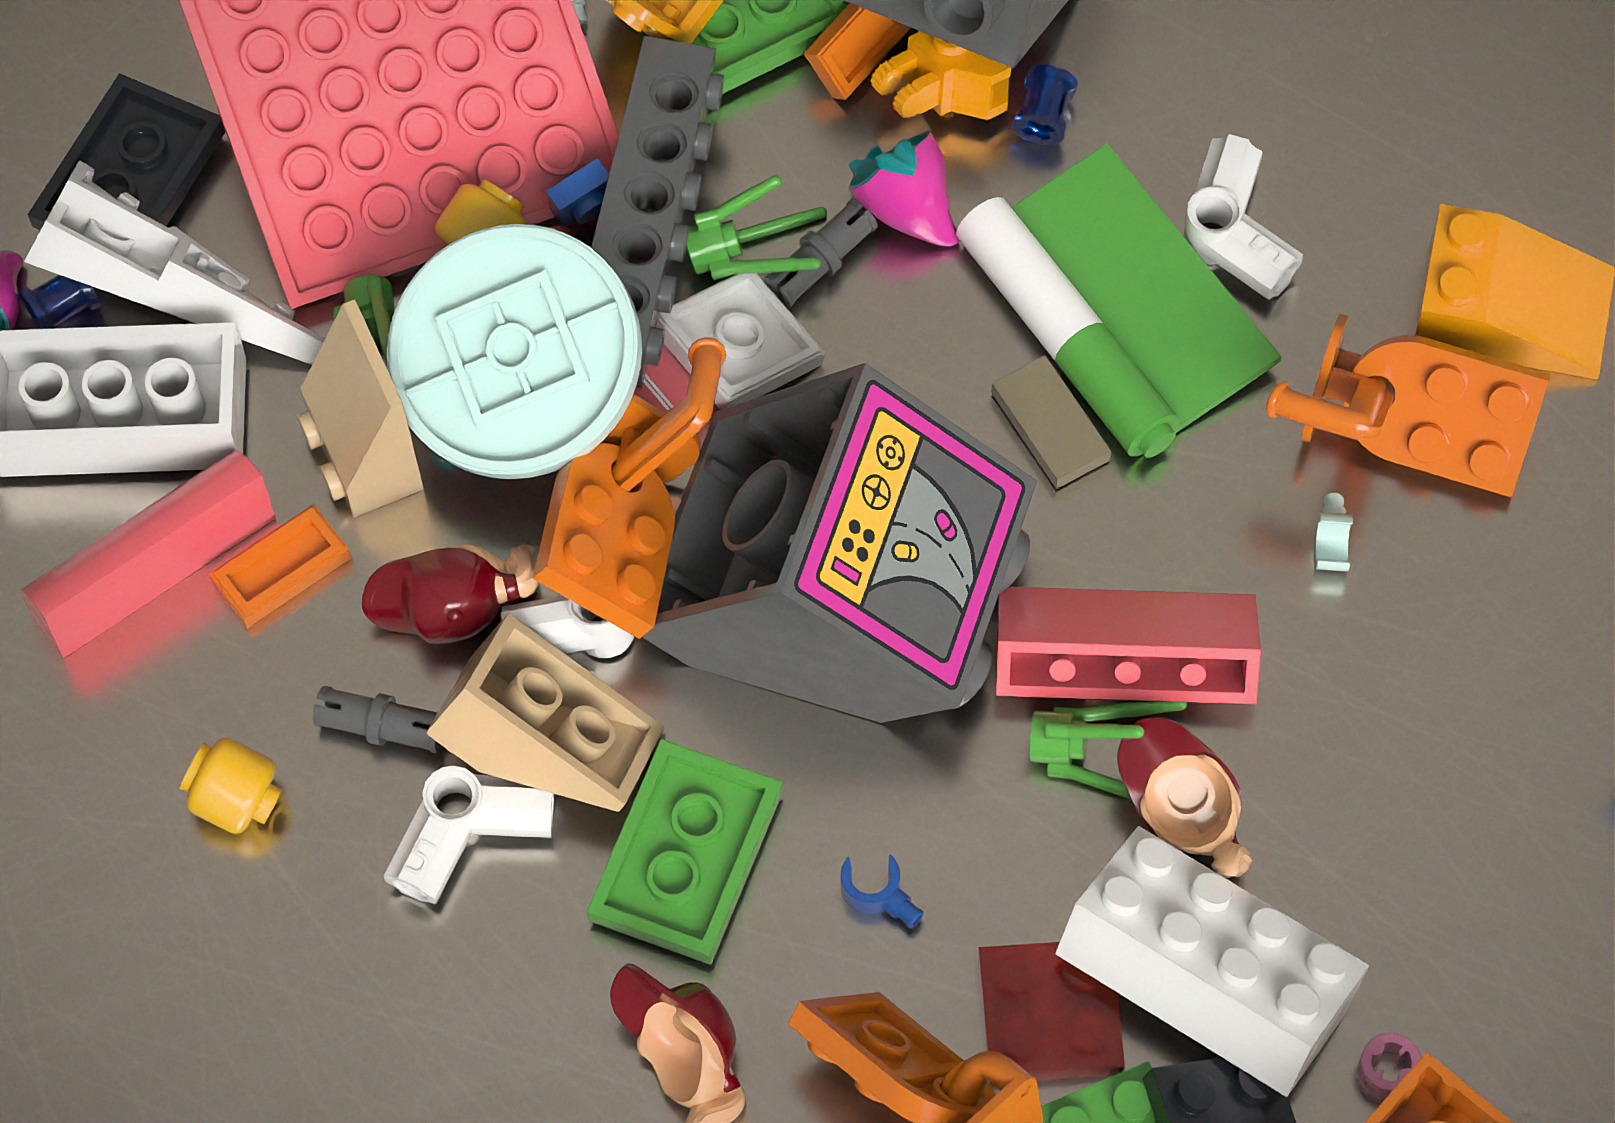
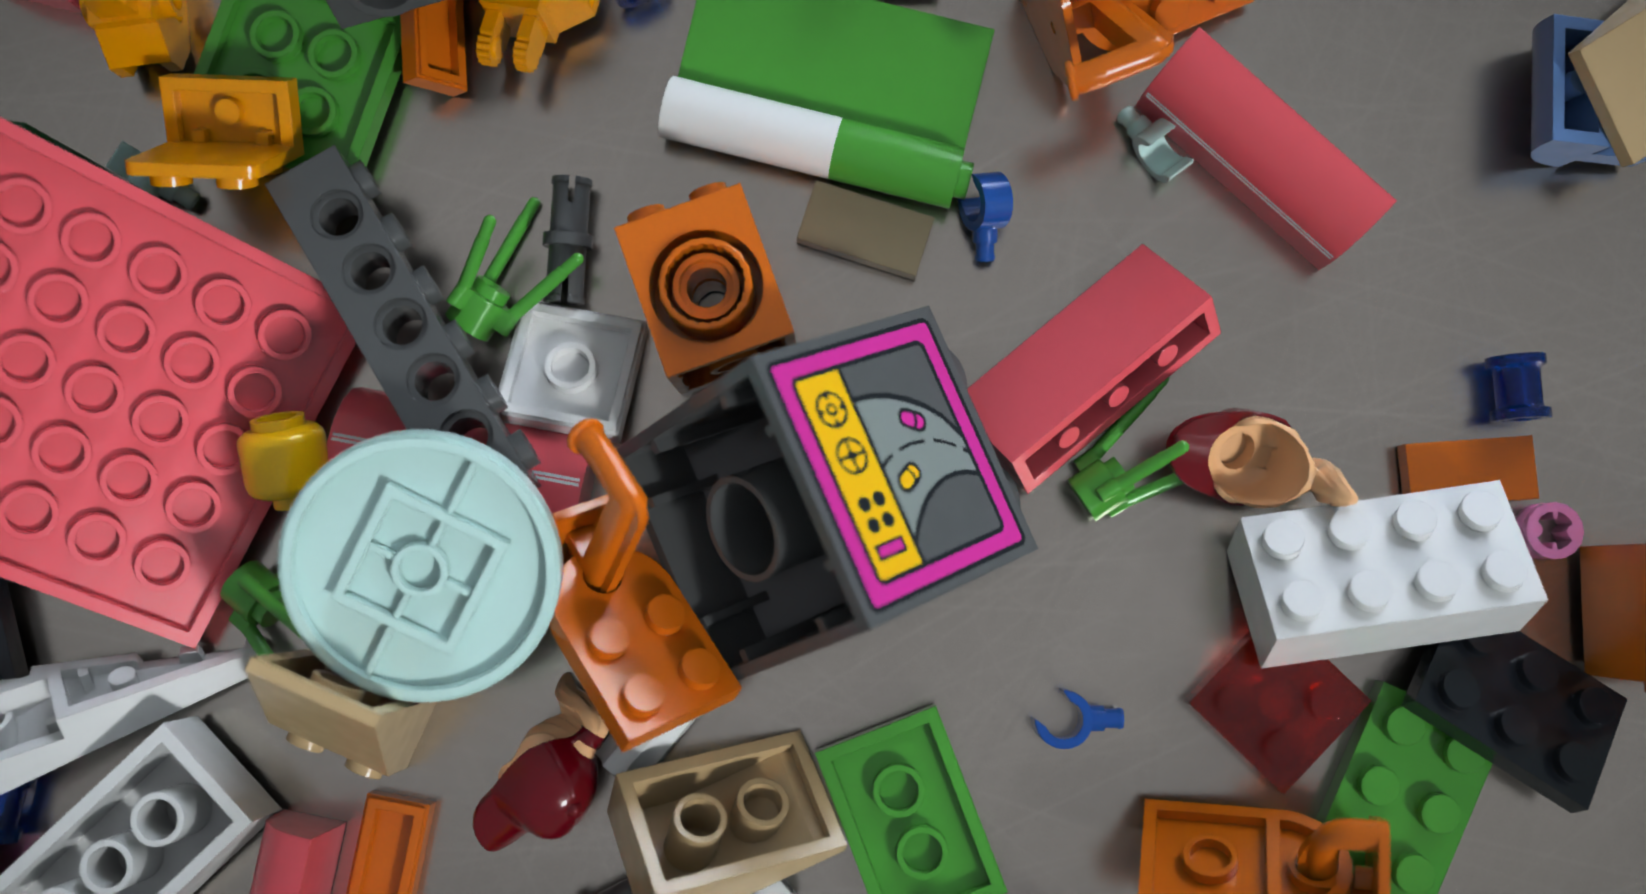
camera: 40 degrees left, 20 degrees up
blue plate [546,158,609,227] -> none
dark pink hat [848,131,960,247] -> none
none -> orange brick [614,182,796,394]
none -> blue piece [958,172,1013,262]
none -> coral brick [1135,27,1397,270]
none -> orange tile [1397,435,1539,501]
none -> clear blue bush [1484,352,1552,423]

